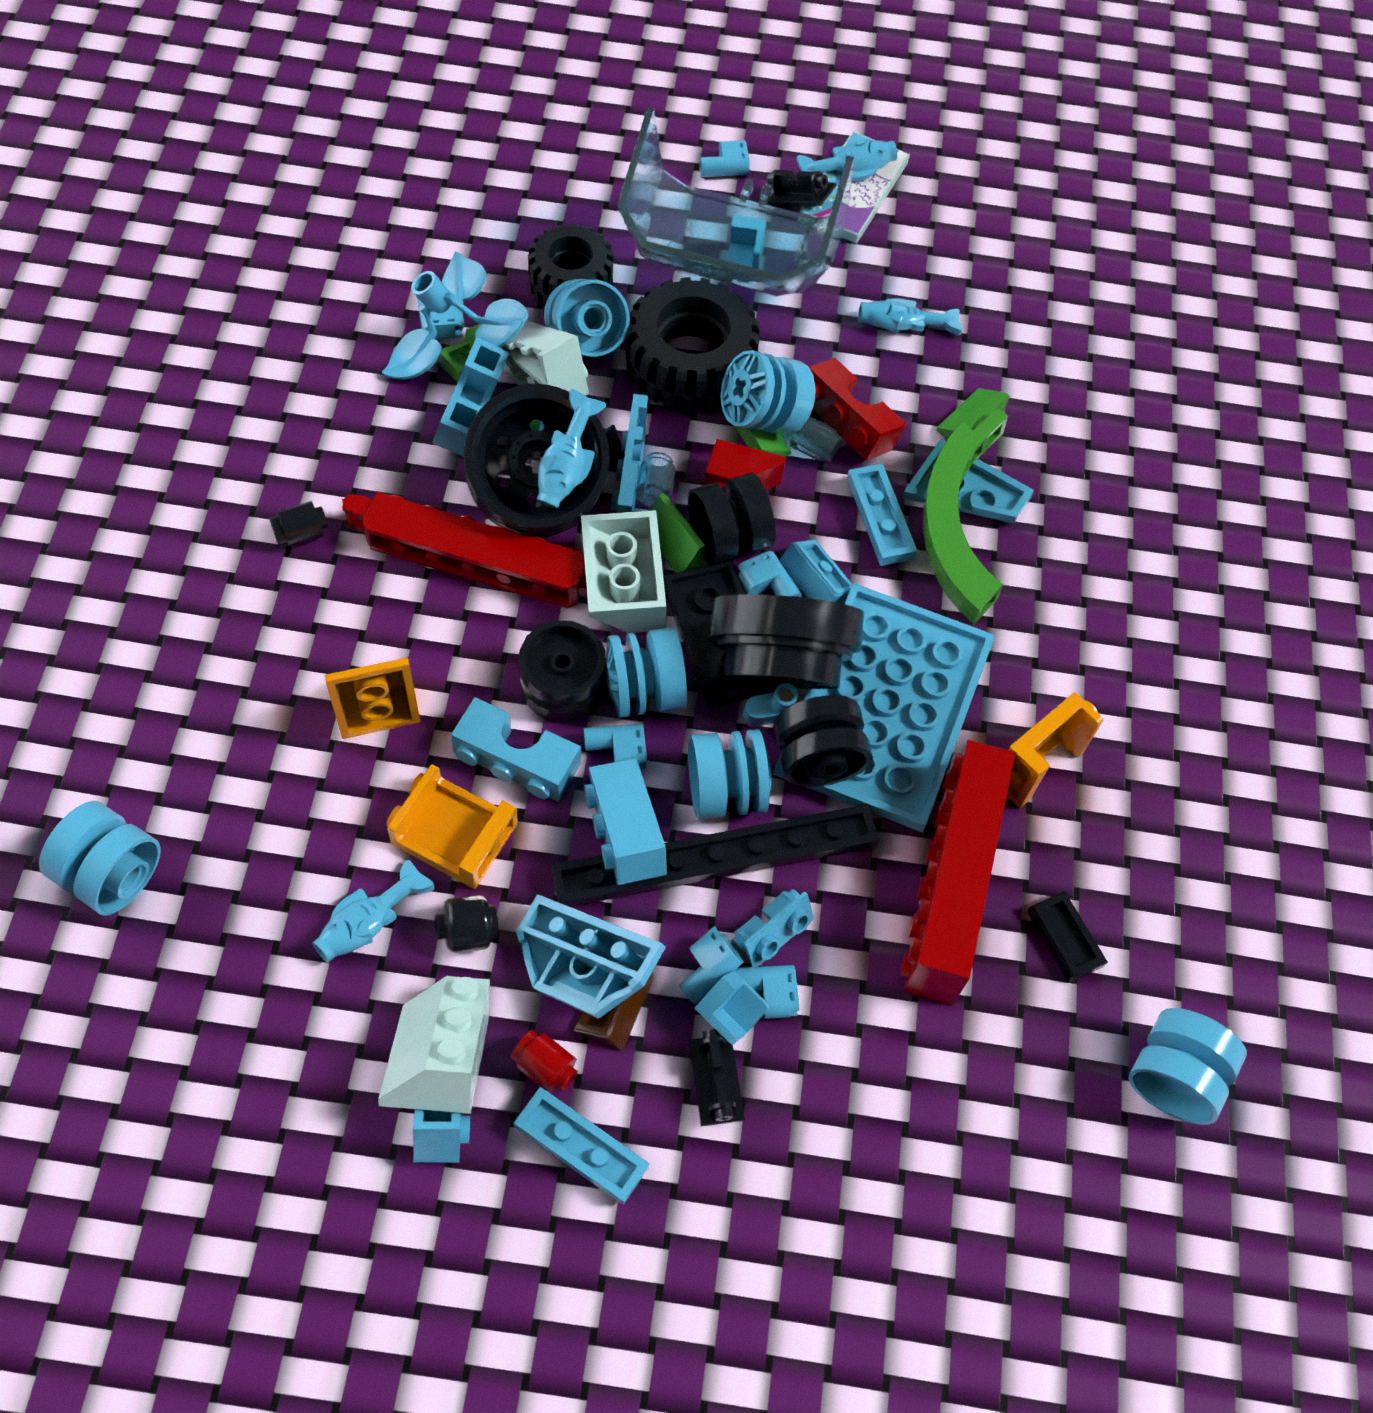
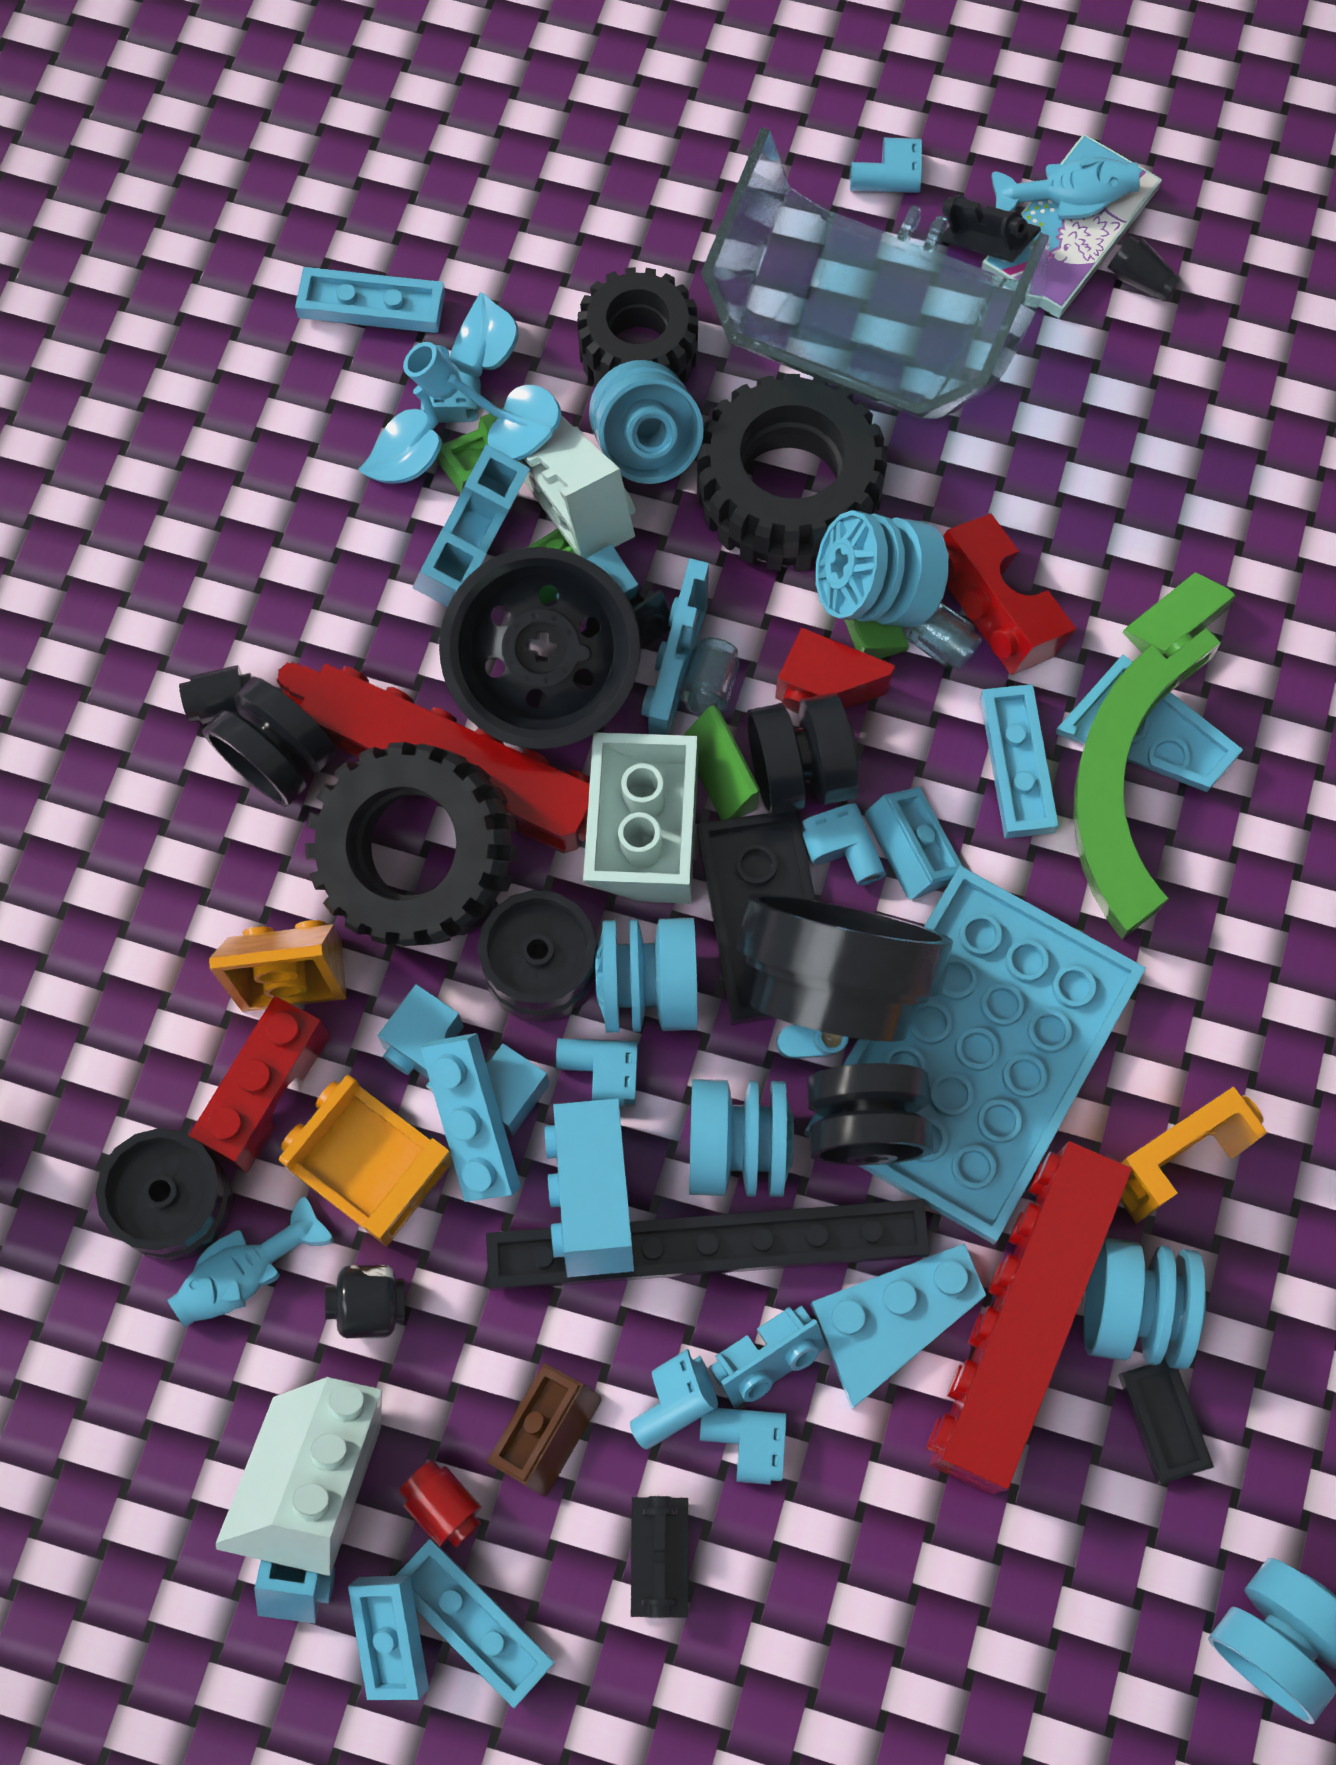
camera: 15 degrees right, 10 degrees up
medium azure wedge [516,894,666,1019] -> none
medium azure animal [537,389,606,509] -> none
medium azure panel [694,971,770,1045] -> none
medium azure panel [726,215,767,273] -> none
medium azure animal [858,298,963,335] -> none
none -> black wheel [95,1128,234,1262]
none -> red arch [188,995,331,1173]
none -> black wheel [202,676,337,807]
none -> medium azure plate [295,267,445,333]
none -> black tyre [305,742,519,946]
none -> medium azure plate [348,1575,429,1700]
none -> medium azure plate [420,1033,521,1202]
none -> medium azure wing [810,1243,986,1410]
none -> medium azure wheel [1083,1237,1206,1370]
none -> black cone [1107,235,1181,302]

